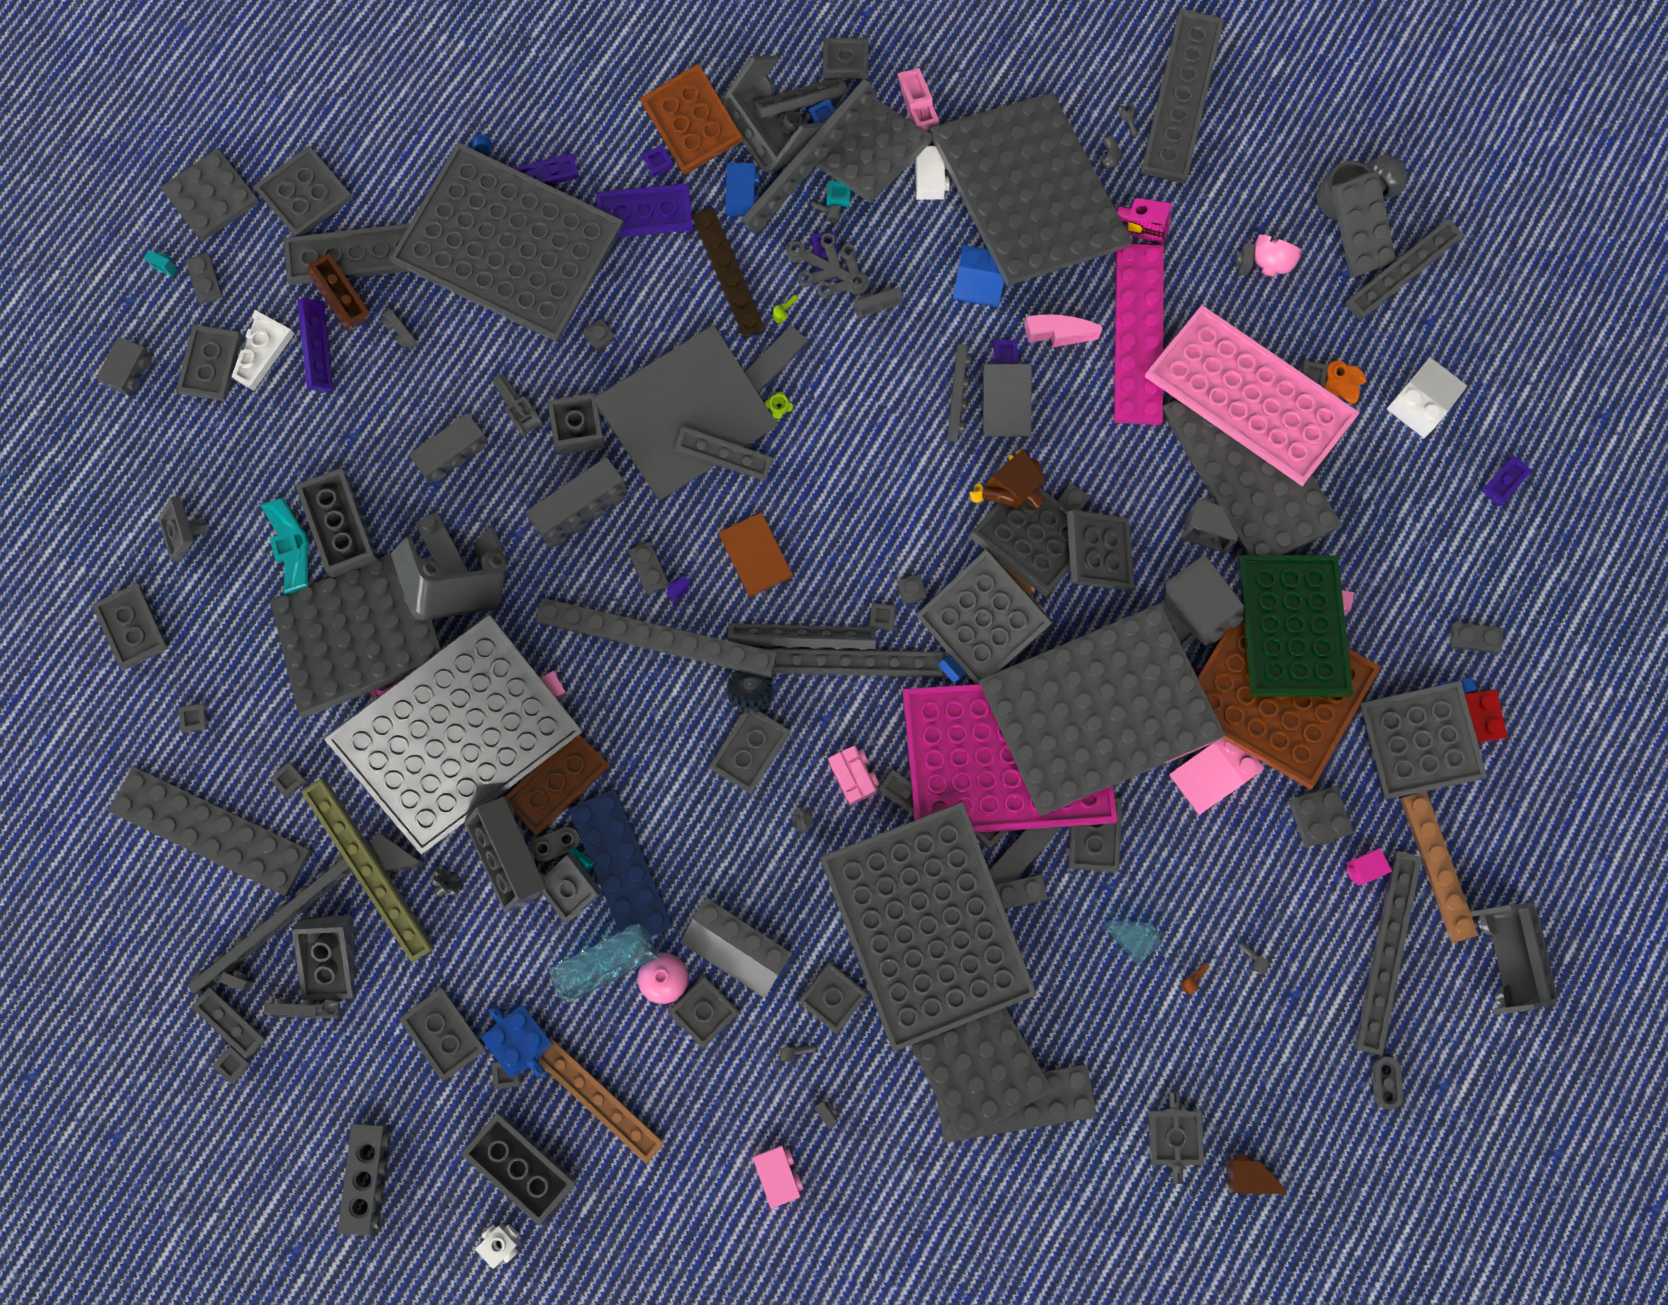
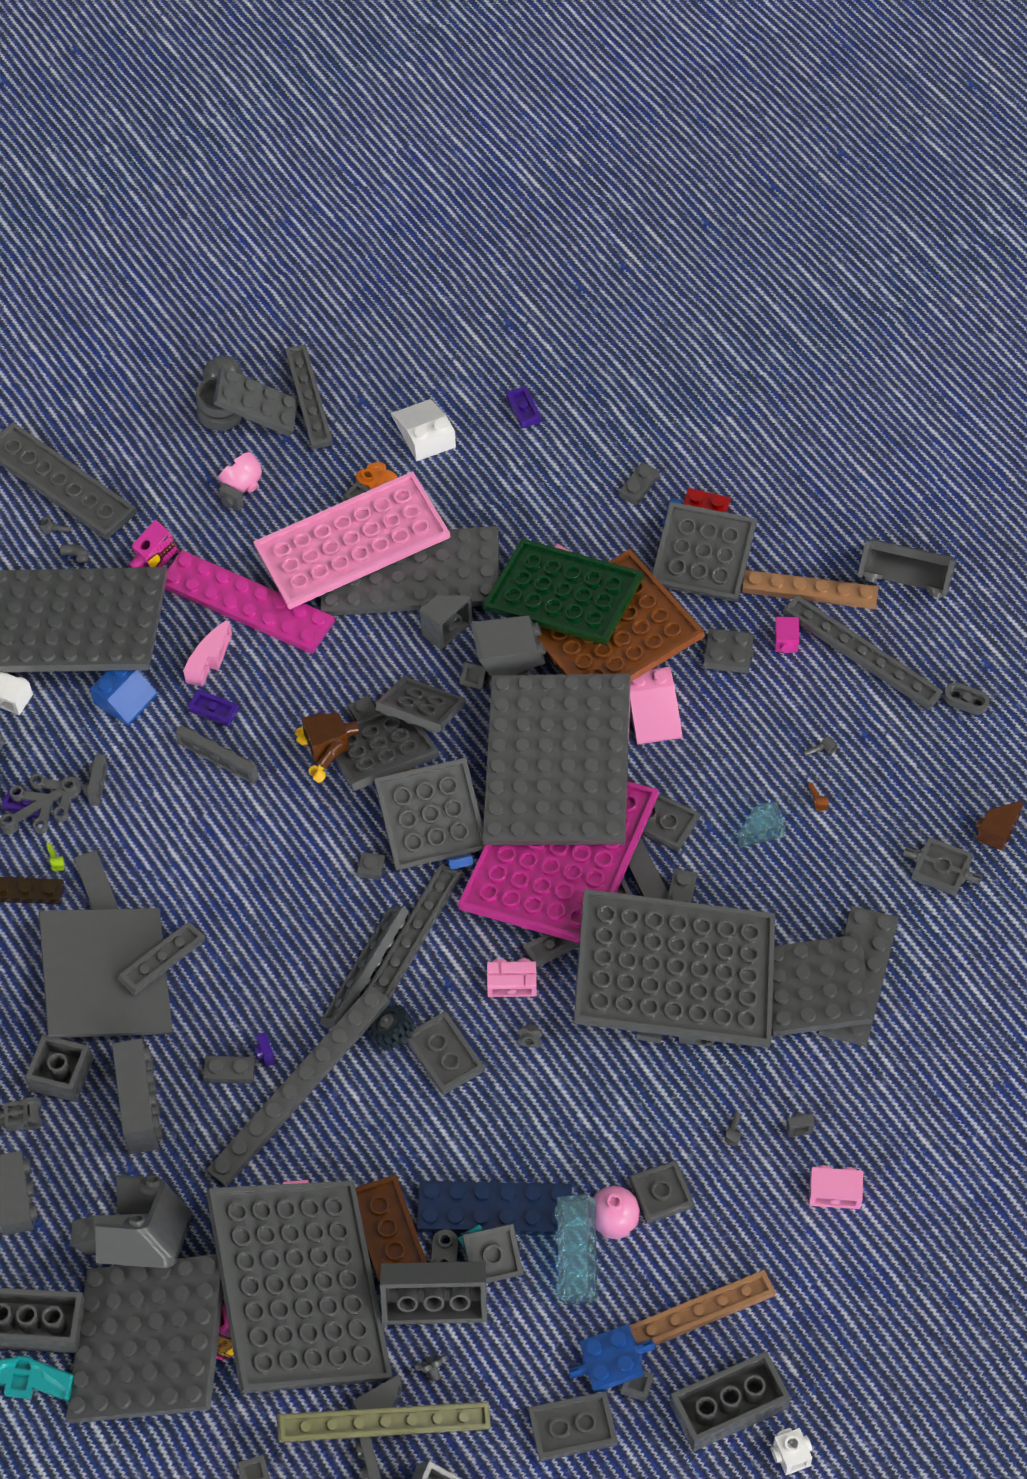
camera: 60 degrees left, 20 degrees down
dark grey slope [680,898,792,998] -> none
dark orange tile [718,512,793,598] -> none
lime plate [765,392,793,419] -> none
dark grey tile [797,962,869,1034] -> none
dark grey tile [869,603,896,631] -> none
dark grey tile [983,364,1032,437] -> none
none -> dark grey plate [459,661,487,689]

